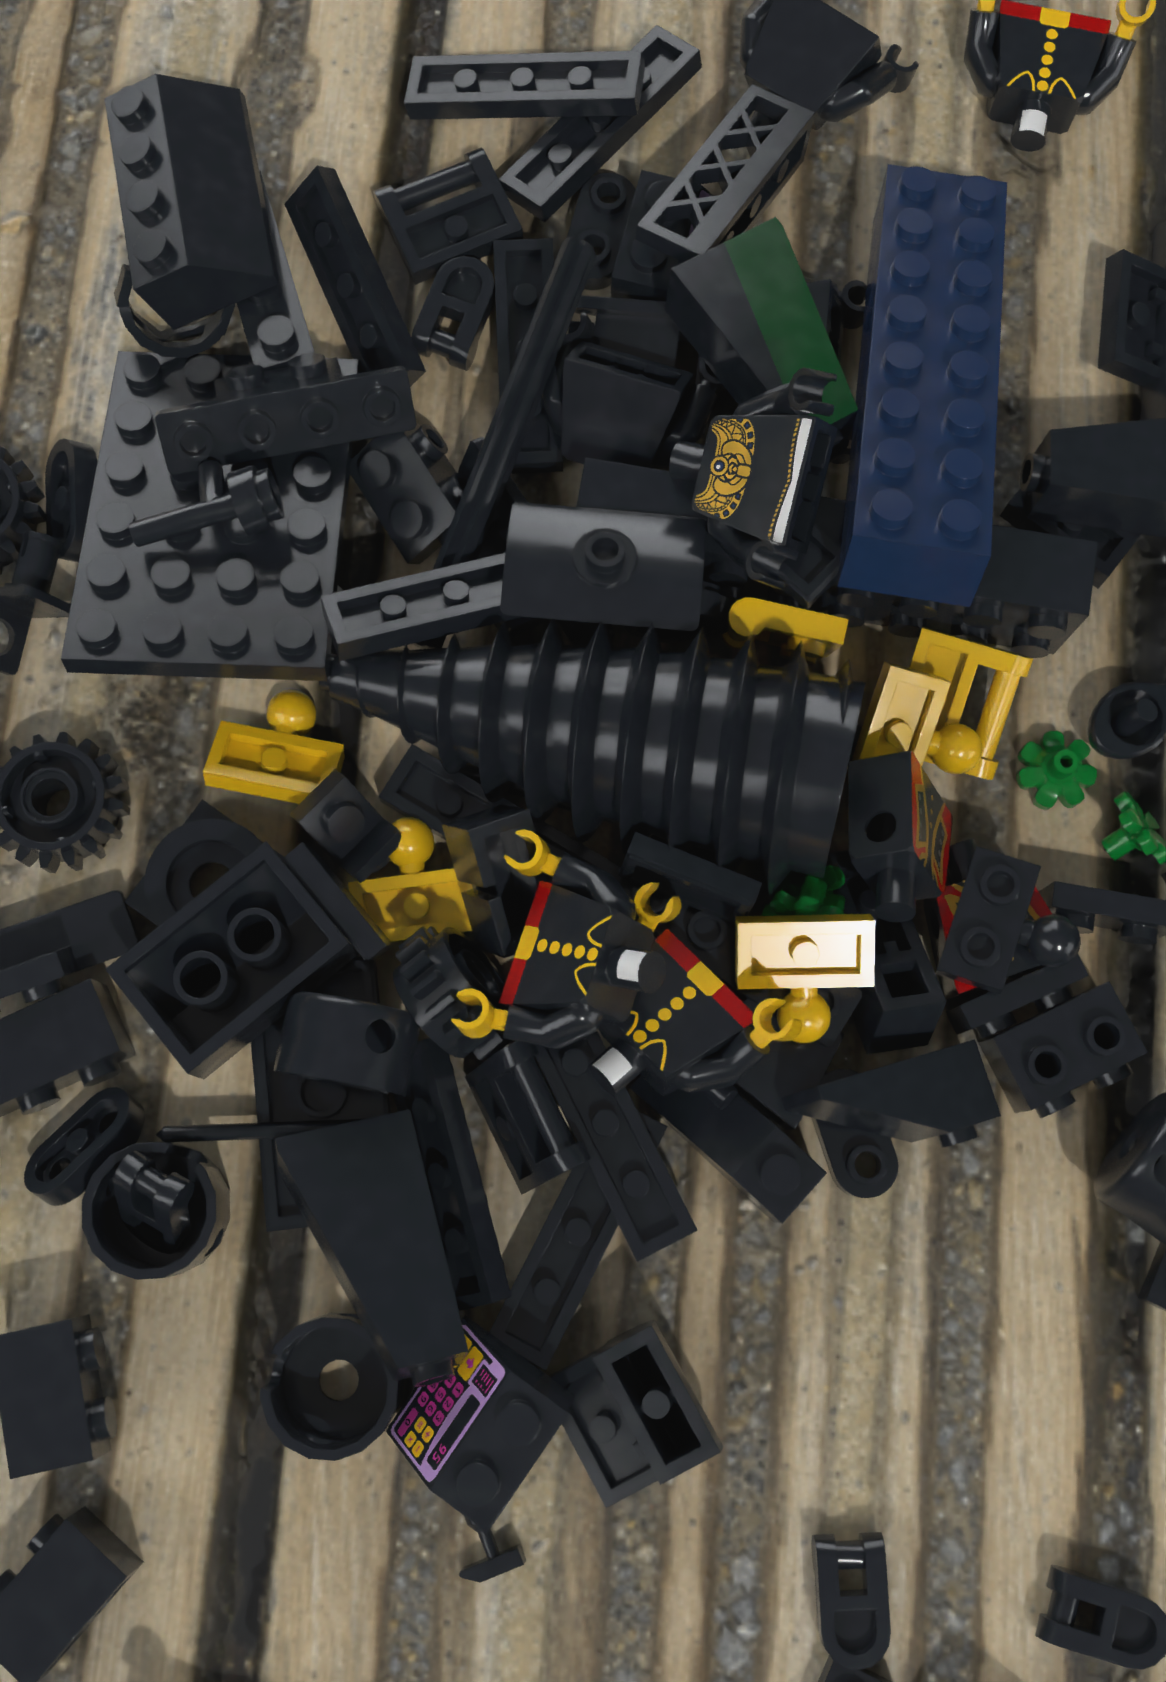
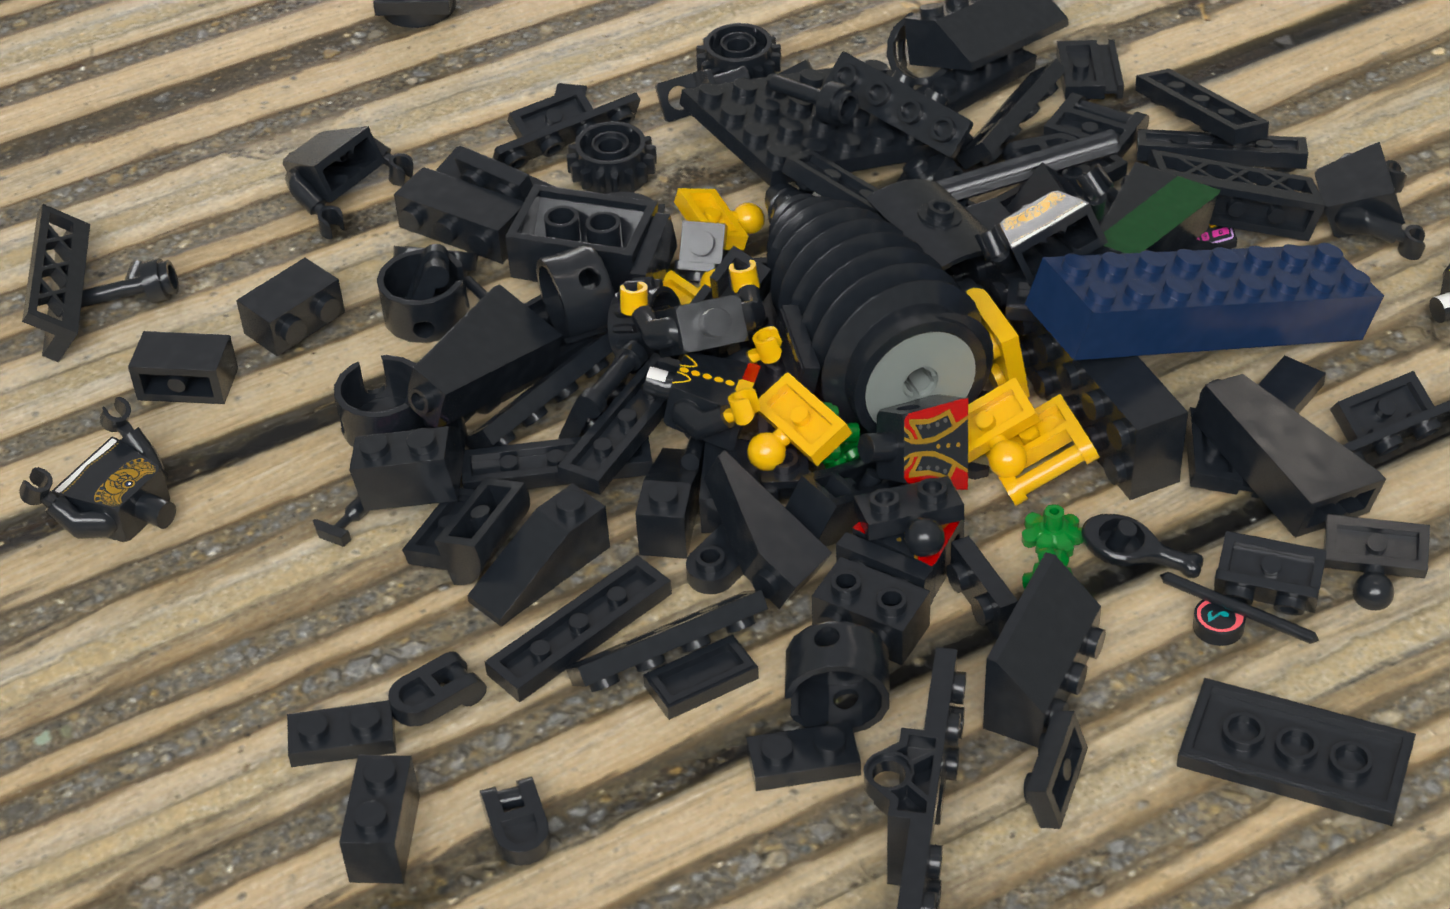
camera: 60 degrees right, 35 degrees down
none -> black slope [467,483,610,626]
none -> black plate [485,555,672,703]
none -> black plate [565,590,768,692]
none -> black tile [643,634,759,720]
none -> black plate [1056,39,1124,101]
none -> black tile [1258,355,1326,414]

